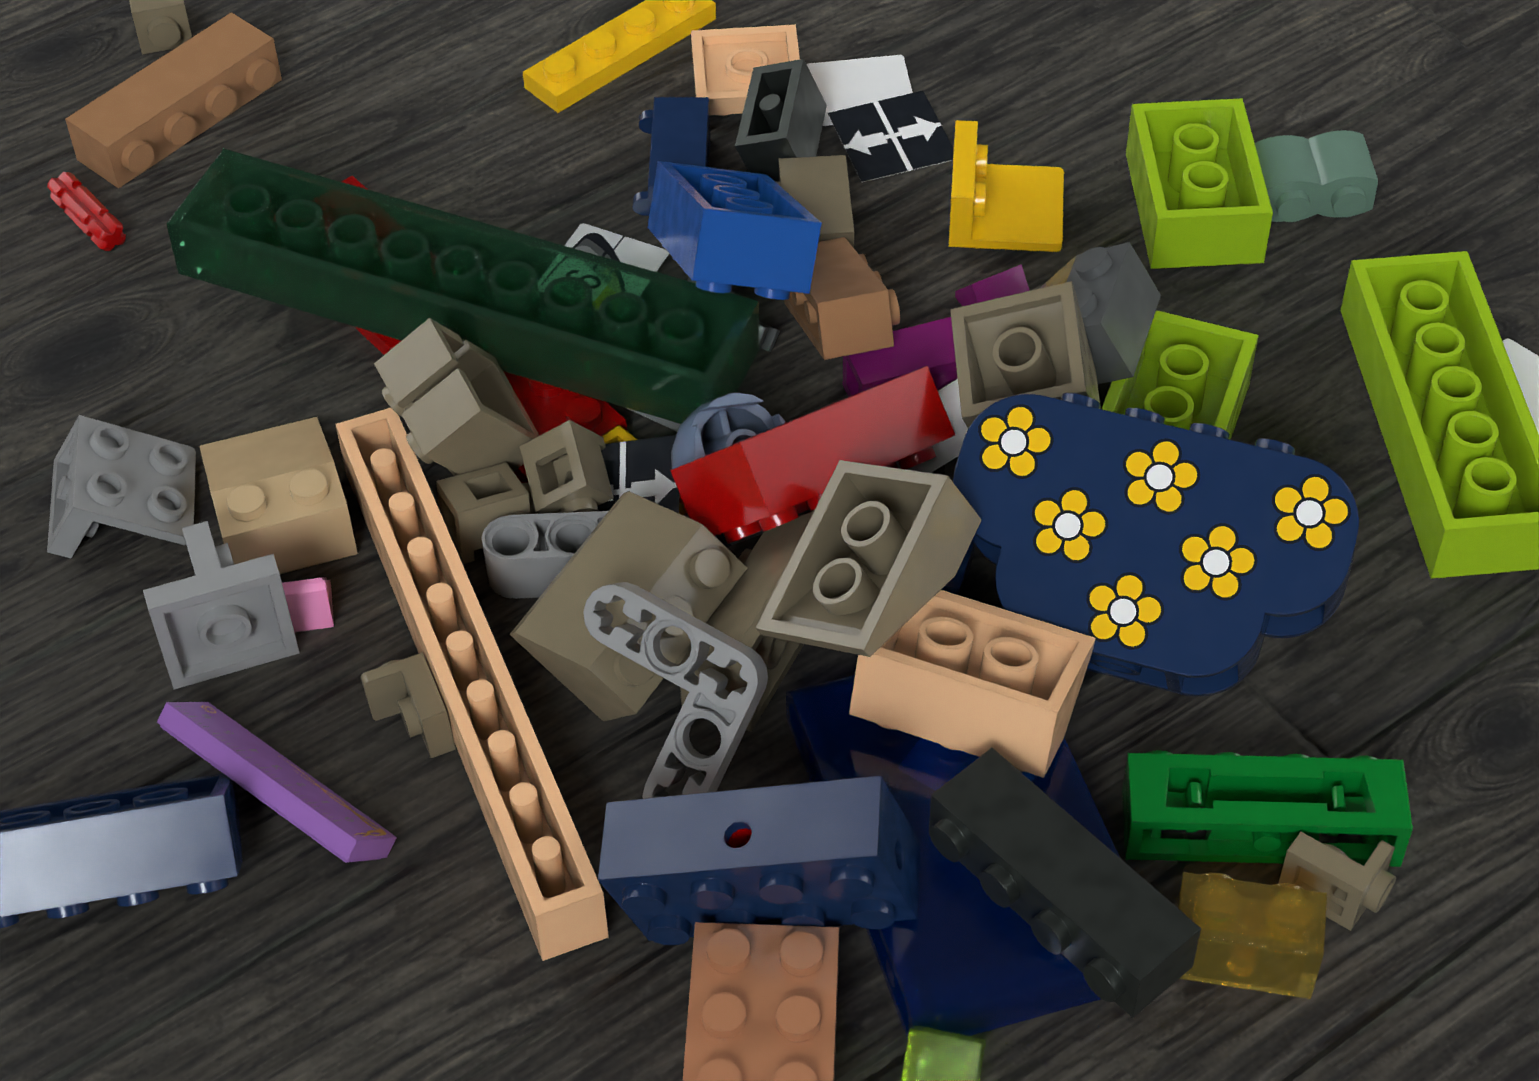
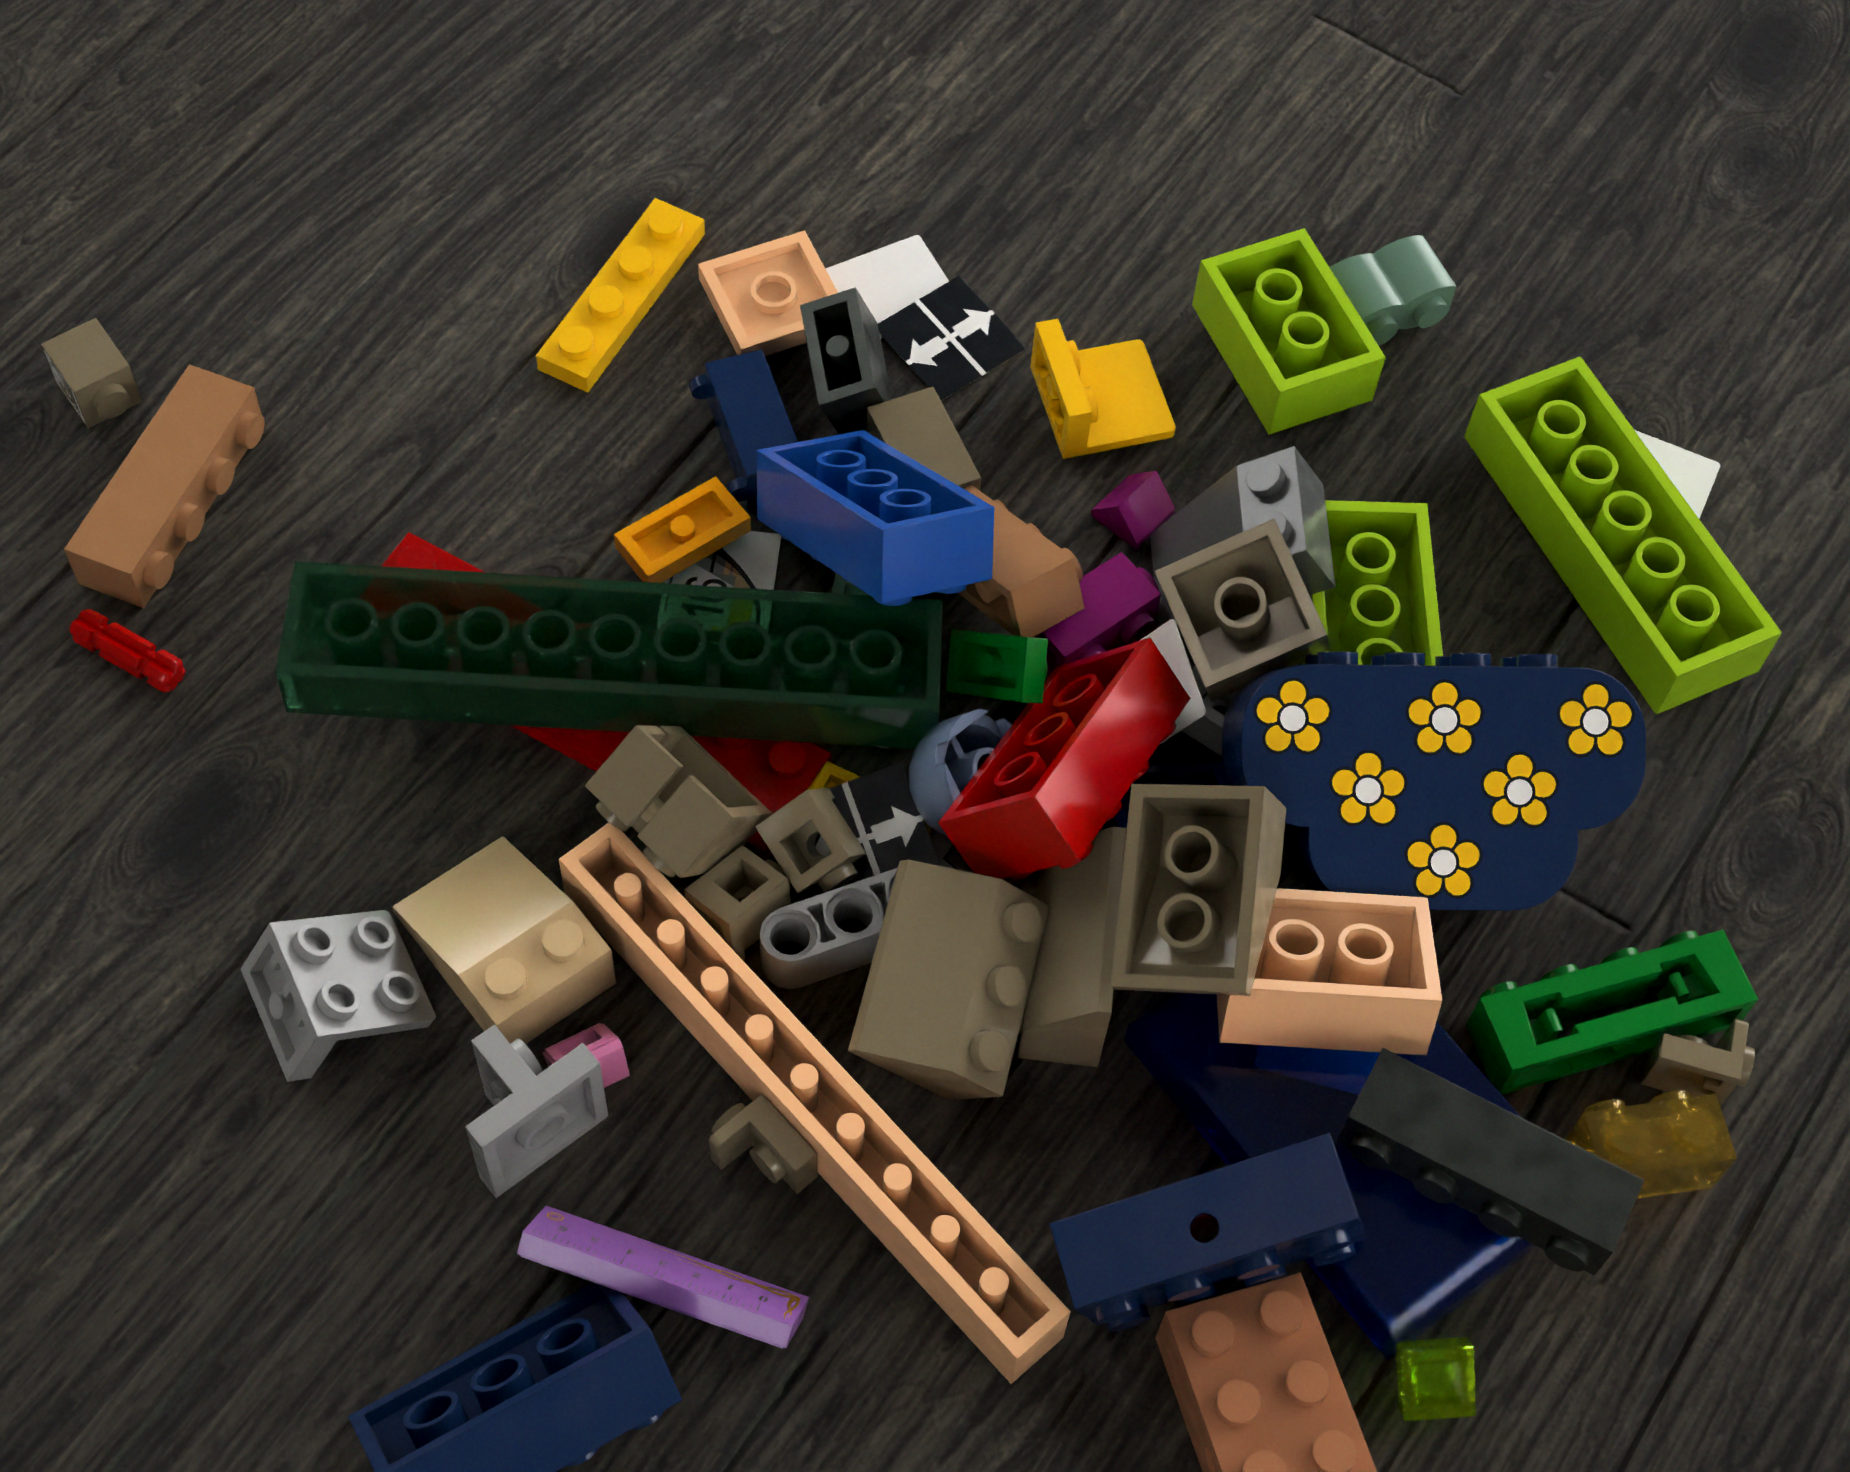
camera: 25 degrees left, 10 degrees up
light grey beam [583,582,768,799] -> none
none -> light orange plate [614,476,751,590]
none -> green plate [946,629,1048,703]

